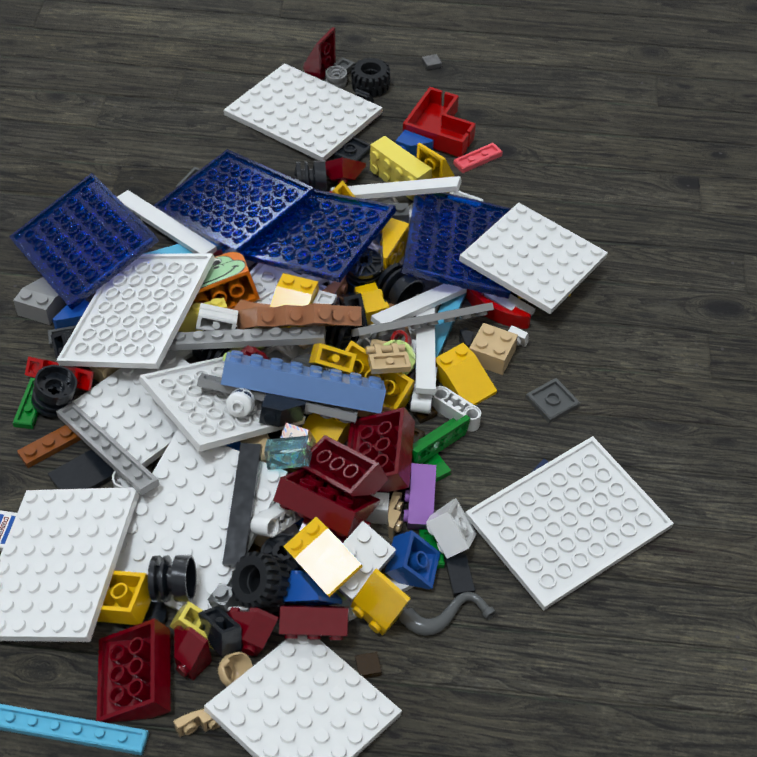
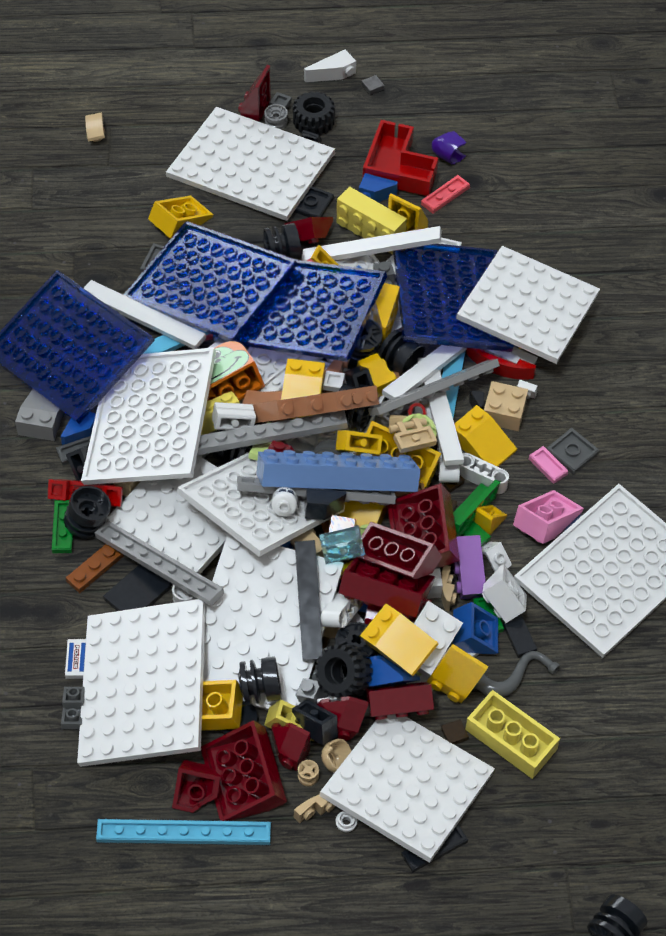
camera: 10 degrees left, 5 degrees up
none -> tan slope [85,112,105,142]
none -> yellow slope [148,196,214,239]
none -> dark red slope [172,760,221,813]
none -> tan wheel [298,760,319,786]
none -> white slope [304,50,356,82]
none -> white plate [336,811,357,832]
none -> dark purple piece [431,131,466,164]
none -> light yellow brick [465,690,560,779]
none -> yellow slope [474,505,507,535]
none -> white bracket [482,542,512,572]
none -> bright pink slope [513,490,584,544]
none -> bright pink tile [528,446,568,484]

